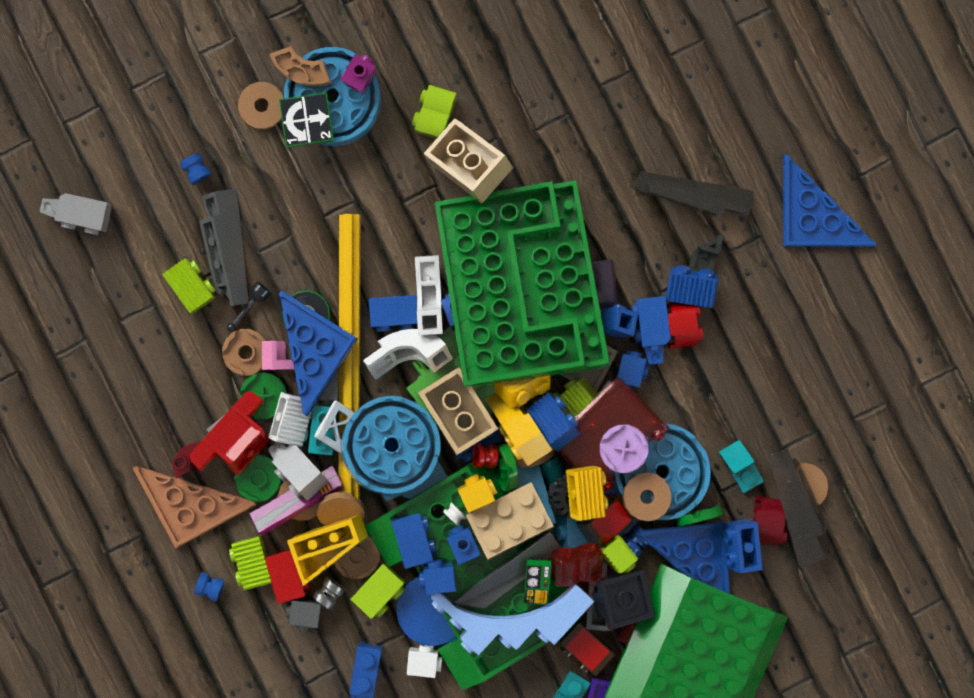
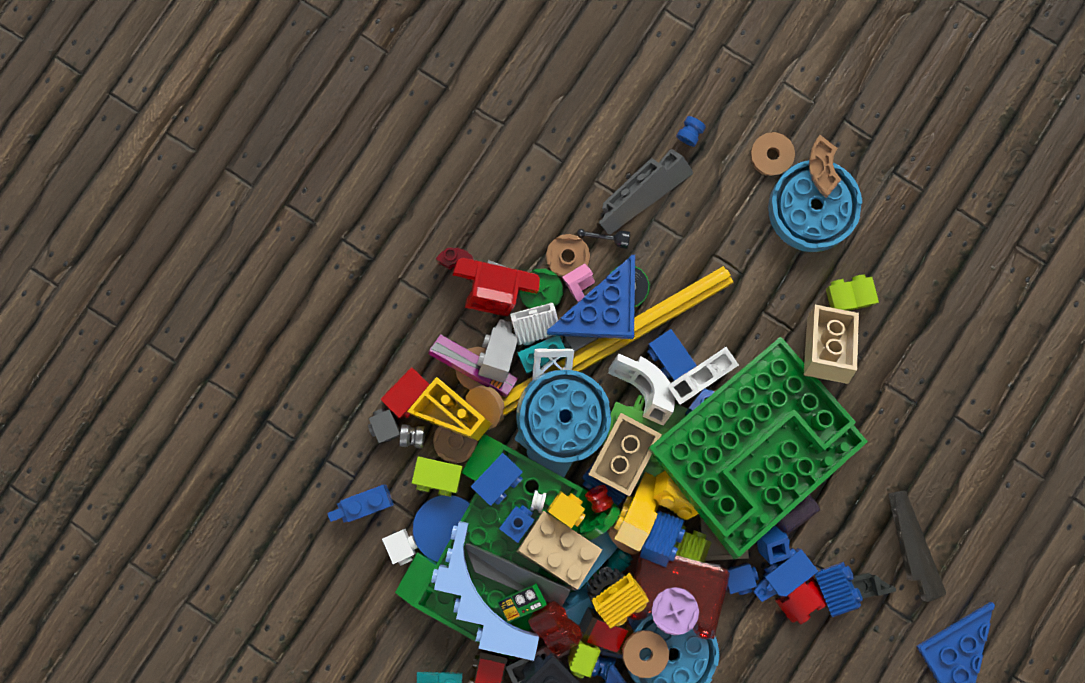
camera: 65 degrees right, 5 degrees down
light grey hinge [40,193,112,235] -> none
nougat tile [133,466,257,549] -> none
lime brick [162,258,216,314] -> none
blue wheel [194,572,225,602] -> none
lime brick [229,535,271,590] -> none
green tile [234,454,282,502] -> none
tile [279,92,334,148] -> none
magenta brick [340,54,377,95] -> none
blue brick [419,559,456,595] -> none

